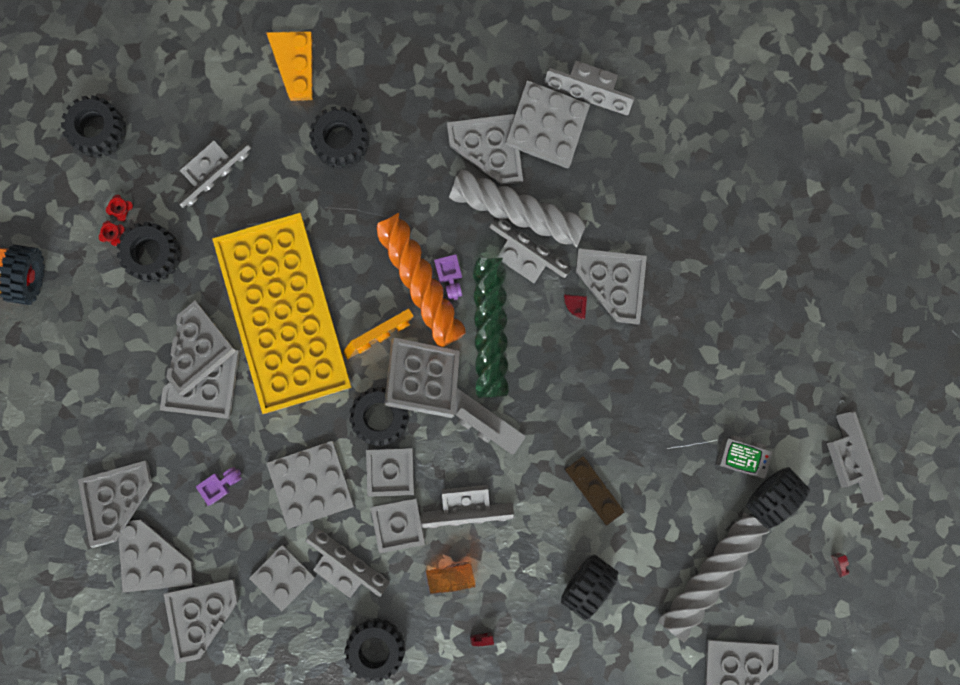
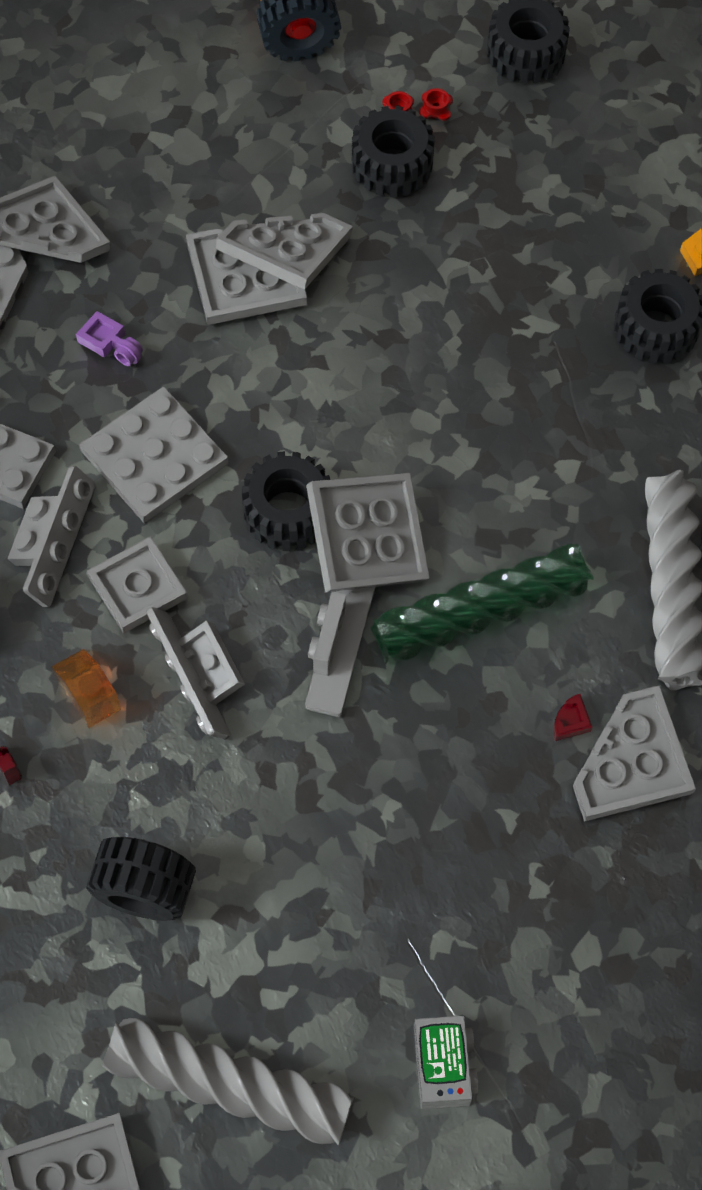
camera: 70 degrees right, 20 degrees down
light grey bracket [178,140,251,208] -> none
yellow plate [212,213,352,414] -> none
light orange wing [343,309,413,360] -> none
light grey plate [366,448,414,497] -> none
orange piece [376,213,466,347] -> none
medium lavender plate [434,254,462,300] -> none
light grey bracket [489,218,572,283] -> none
dark brown plate [564,456,625,526] -> none
black tyre [746,467,810,529] -> none

